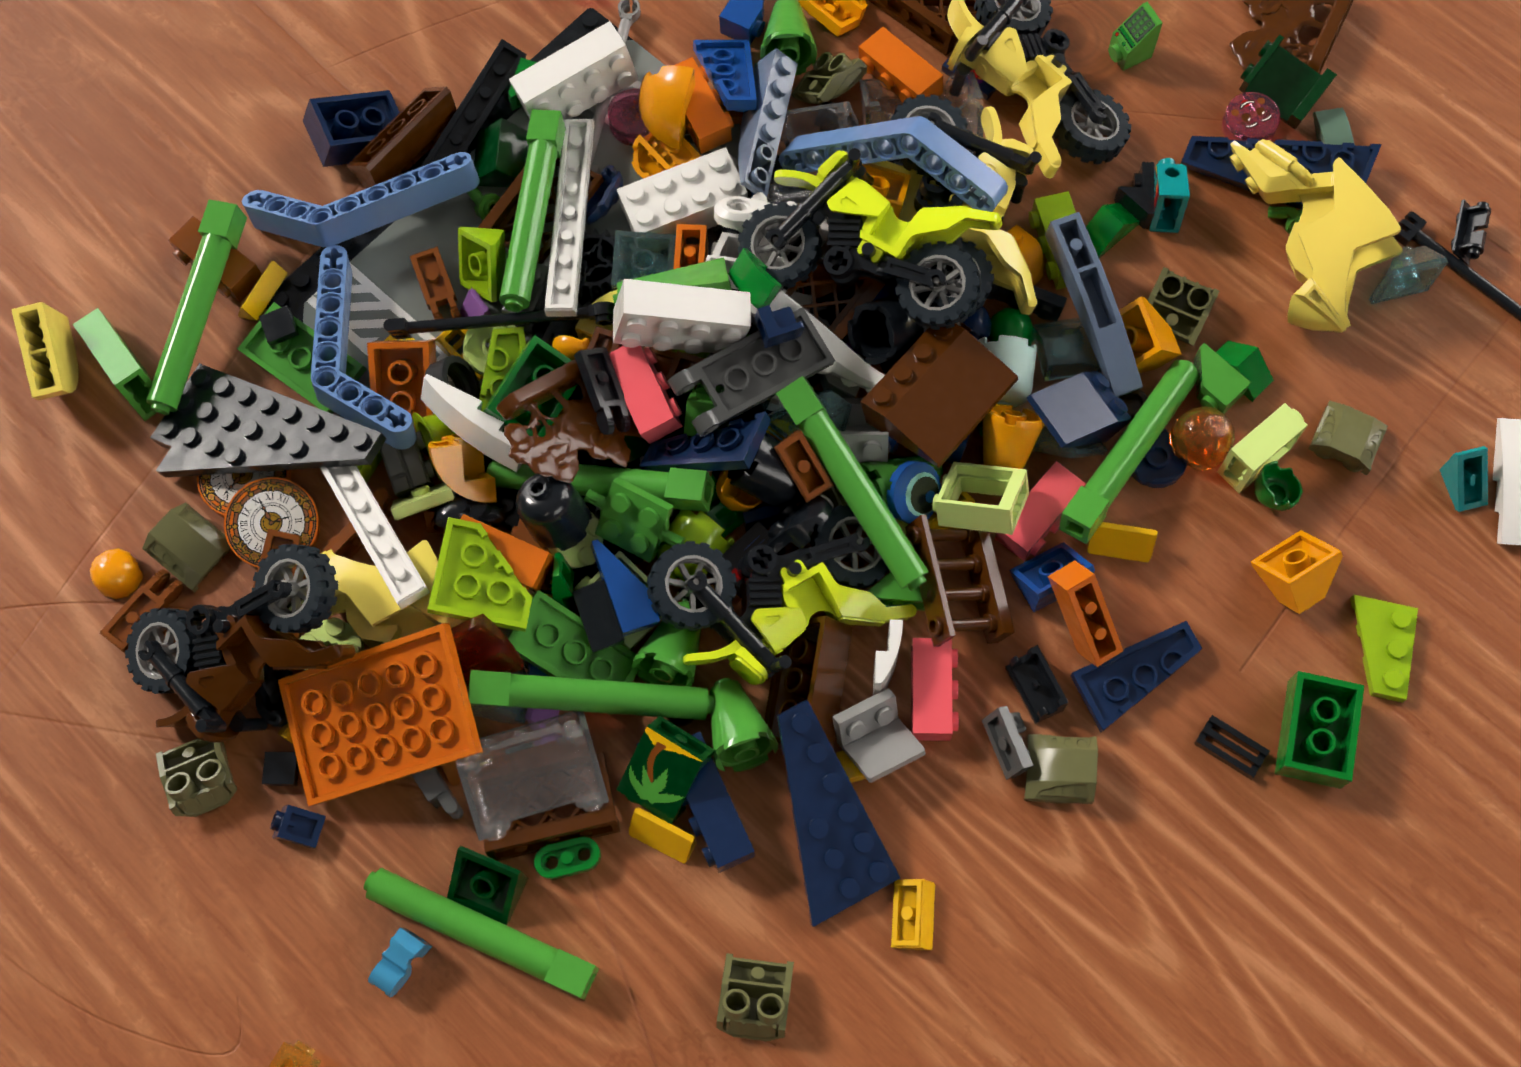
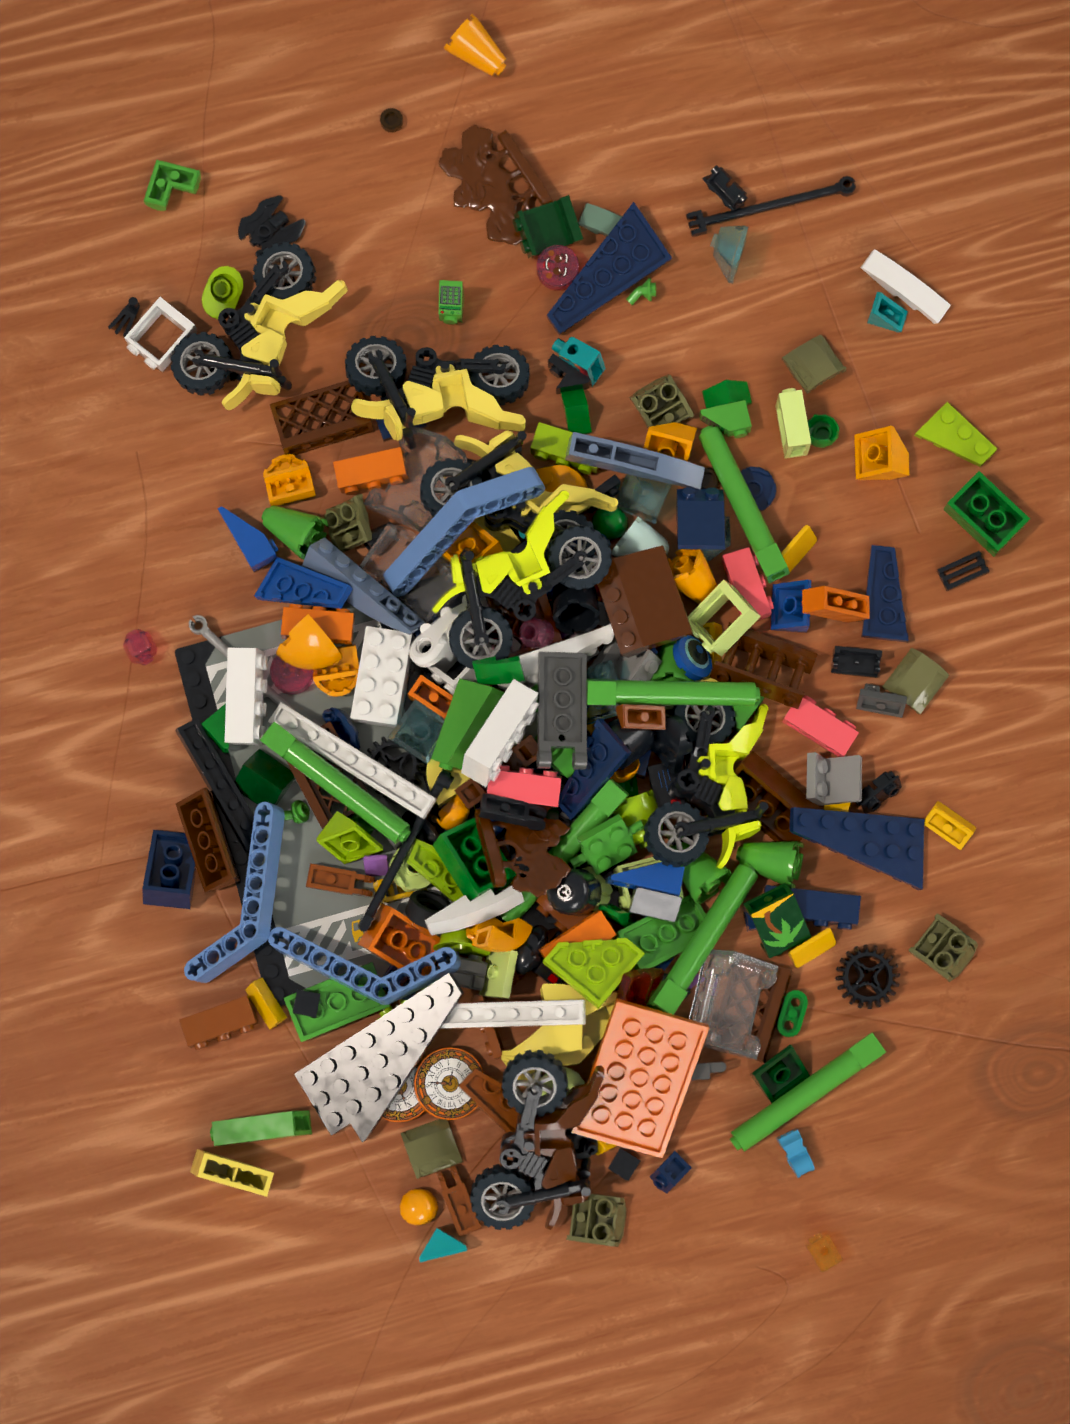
camera: 60 degrees left, 10 degrees up
bright green brick [146,199,247,415] -> none
dark blue panel [754,305,805,348] -> none
white slope [873,619,903,696] -> none
clear orange cylinder [1169,406,1235,470] -> none
light yellow piece [1229,139,1402,333] -> none
none -> teal slope [419,1228,468,1263]
none -> clear pink head [519,617,554,649]
none -> black gear [835,945,900,1010]
none -> black hinge [855,770,902,814]

